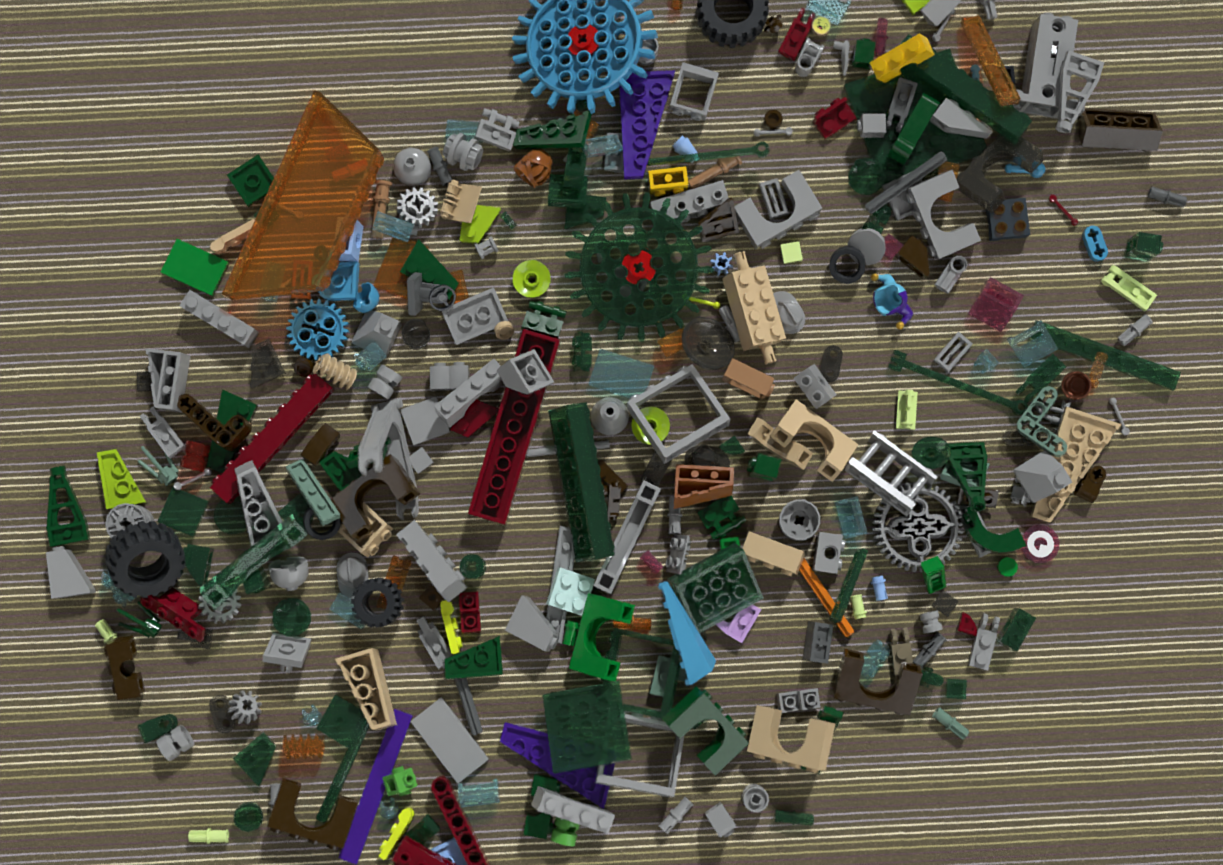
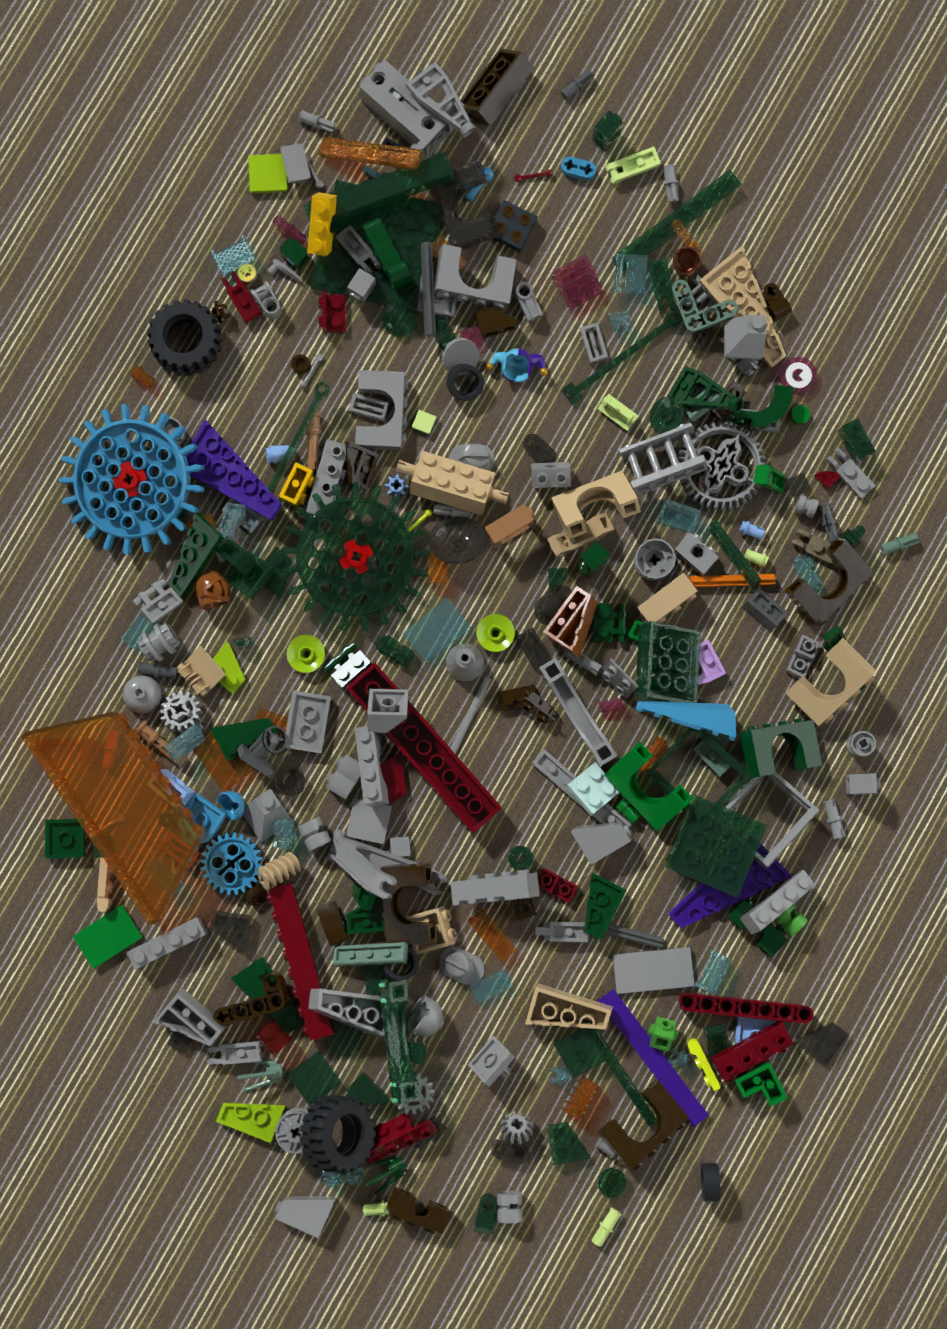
camera: 55 degrees left, 0 degrees up
dark green plate [47,466,90,547] -> none
light grey hinge [174,468,212,490] -> none
clear green dish [273,598,311,636] -> none
black tyre [351,578,404,628] -> none
neon yellow hinge [440,600,463,654] -> none
light grey bush [474,236,499,259] -> none
tan tile [494,321,514,340] -> none
clear green brick [548,402,615,562] -> none
light grey window [627,364,730,464] -> none
light grey window [670,63,719,121] -> none
clear green axle [775,810,814,826] -> none
light grey slope [930,98,992,139] -> none
clear green plate [945,678,967,699] -> none
light grey hinge [1109,398,1130,435] -> none

